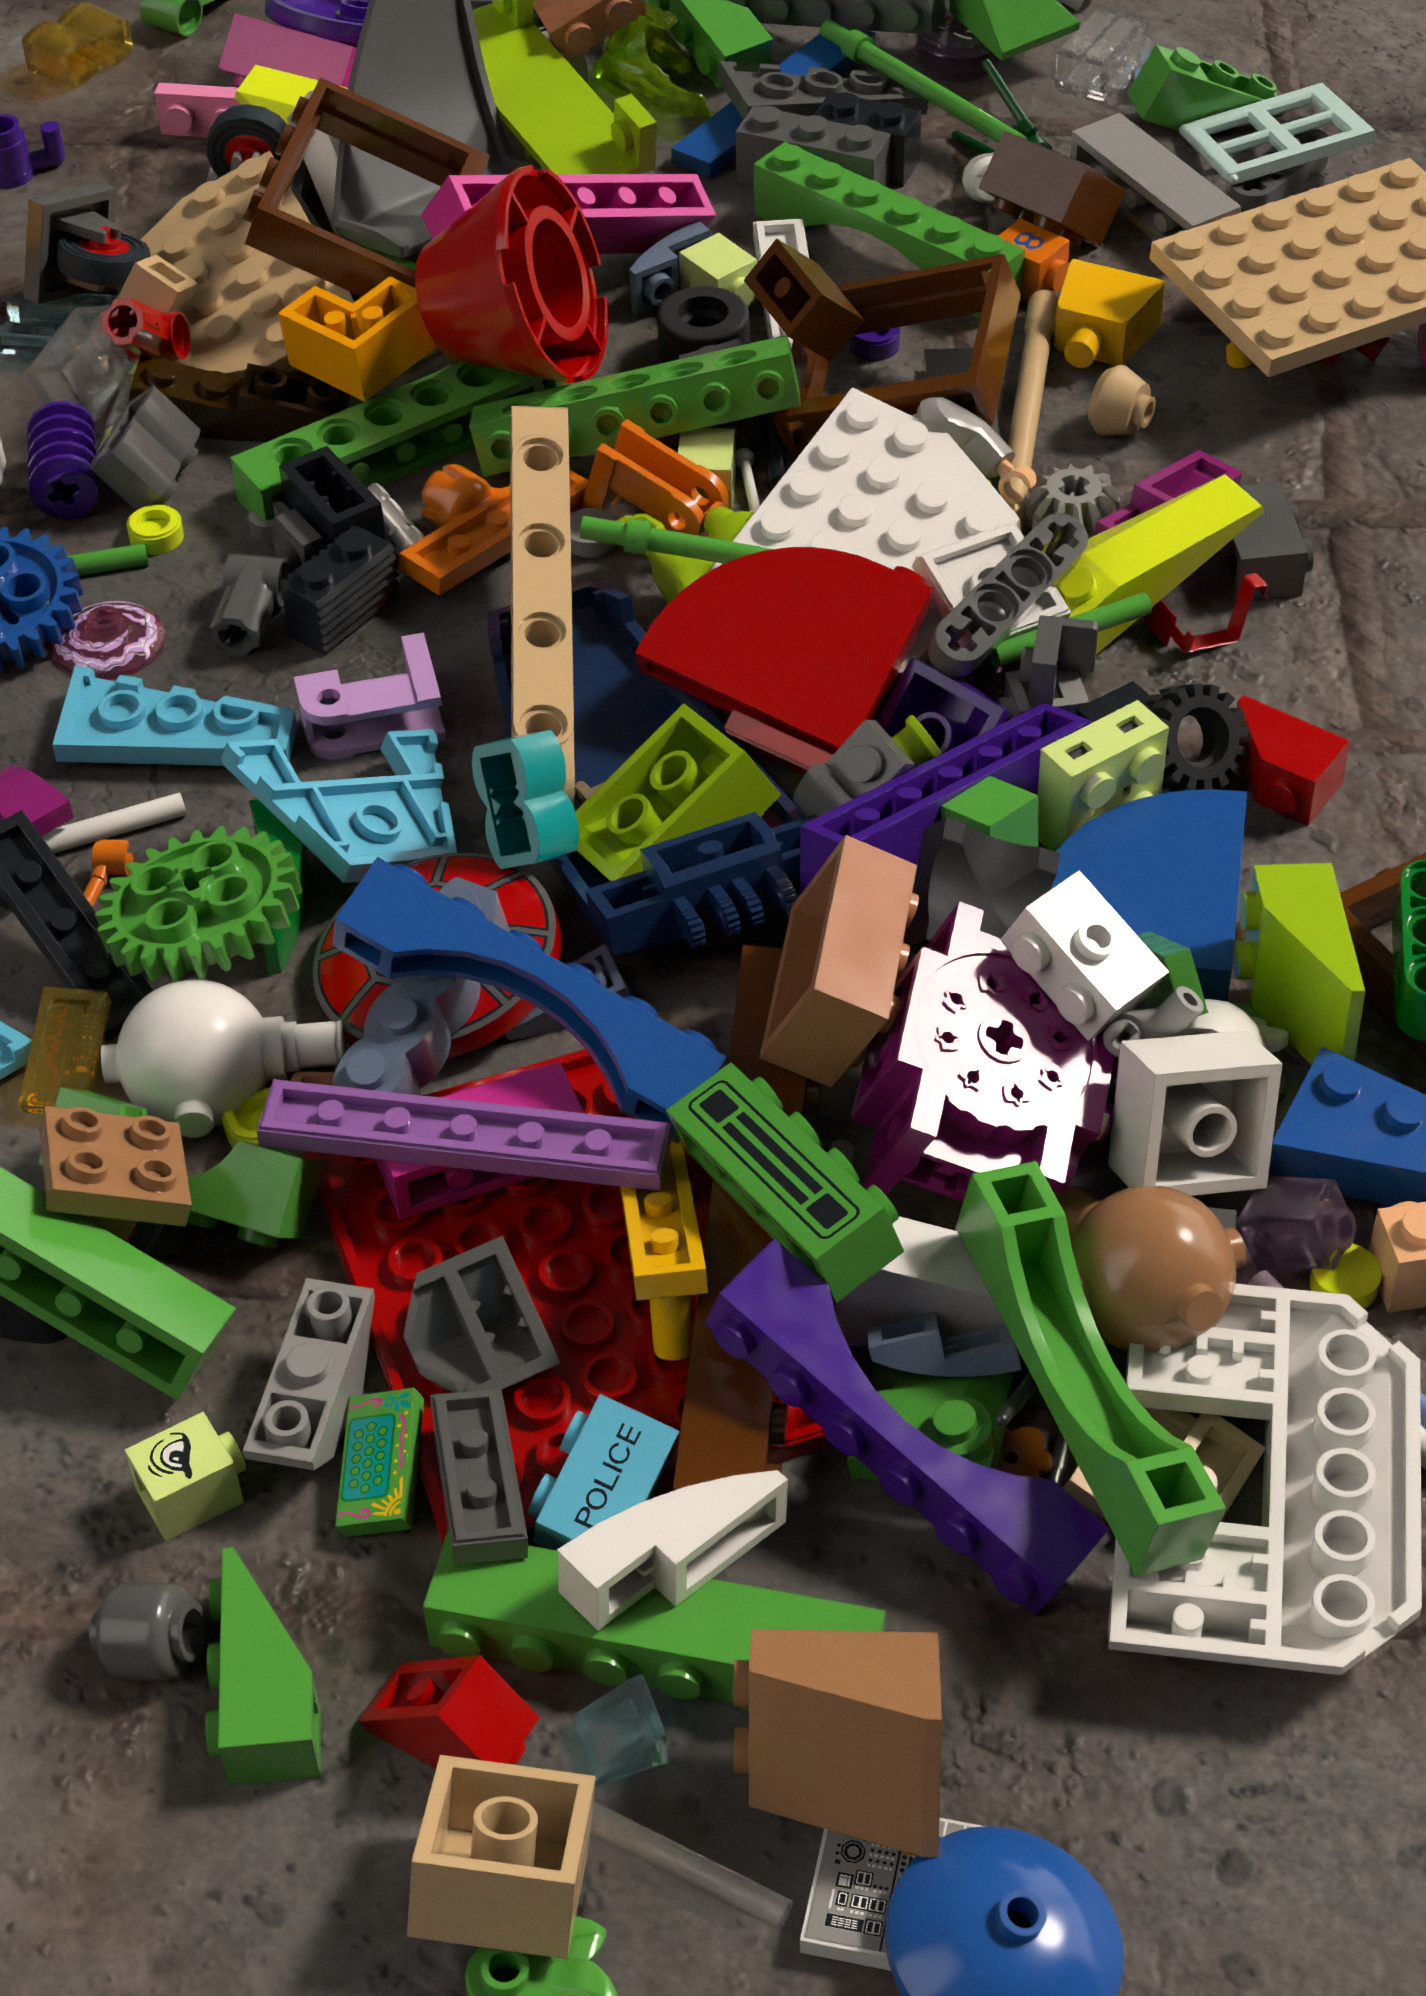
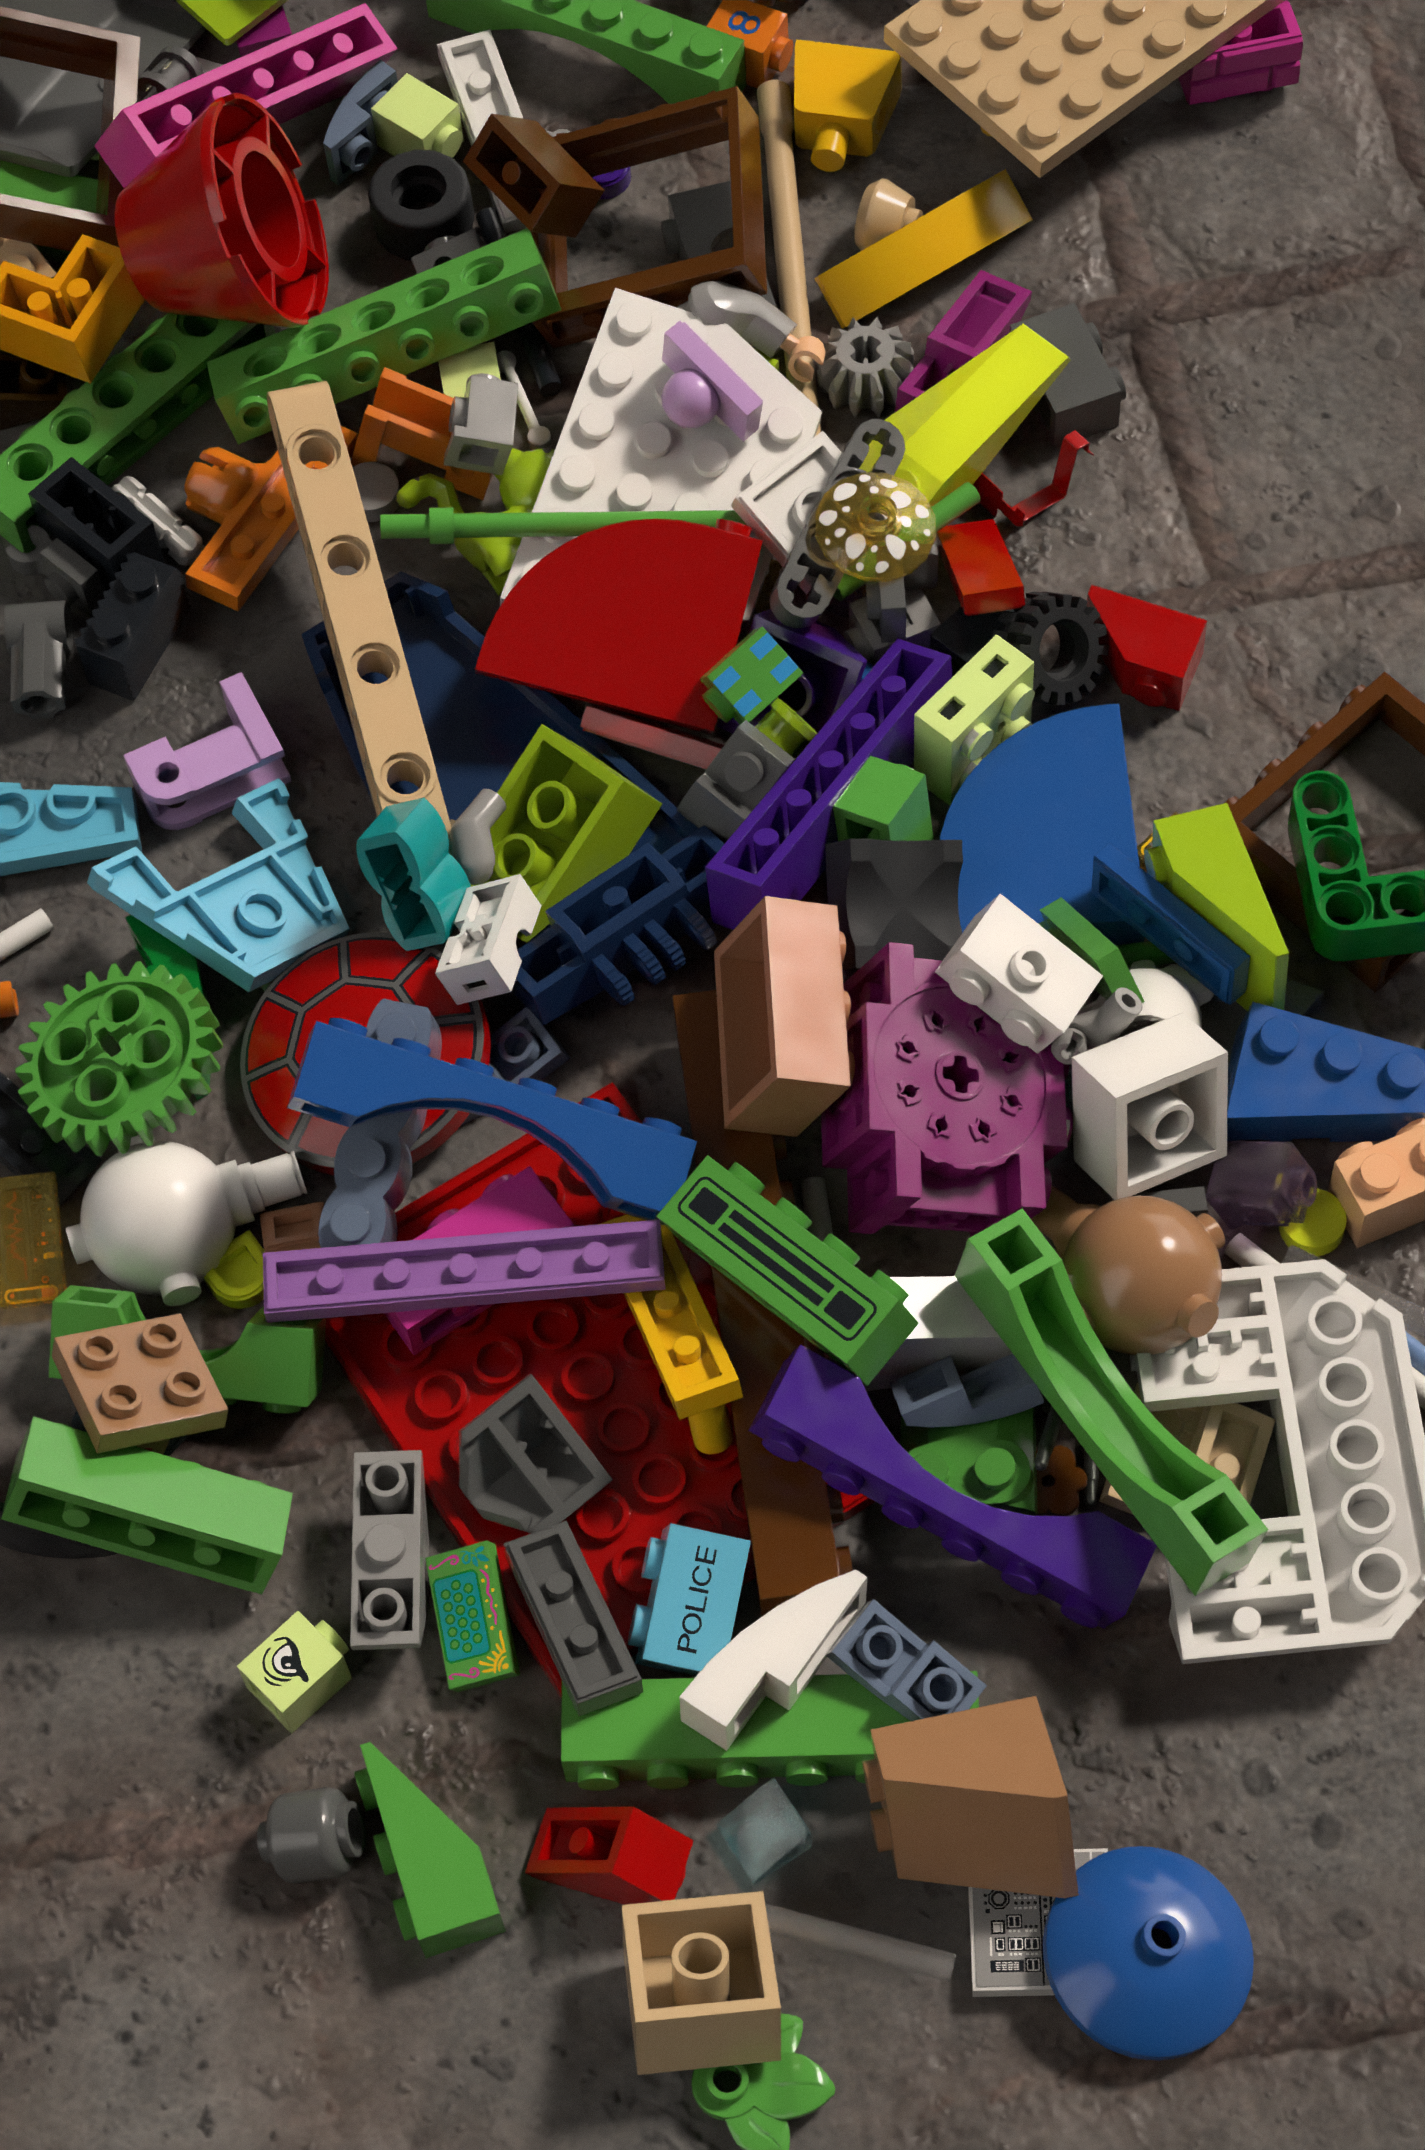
camera: 10 degrees left, 15 degrees up
none -> white piece [435,874,541,1005]
none -> light grey brick [444,373,518,475]
none -> light grey arm [449,789,506,885]
none -> lavender tile [661,321,763,442]
none -> bright green brick [700,626,803,725]
none -> yellow slope [814,169,1033,329]
none -> clear yellow dish [815,472,936,582]
none -> sand blue slope [825,1599,987,1721]
none -> red tile [936,519,1025,616]
none -> blue tile [1091,842,1250,1005]

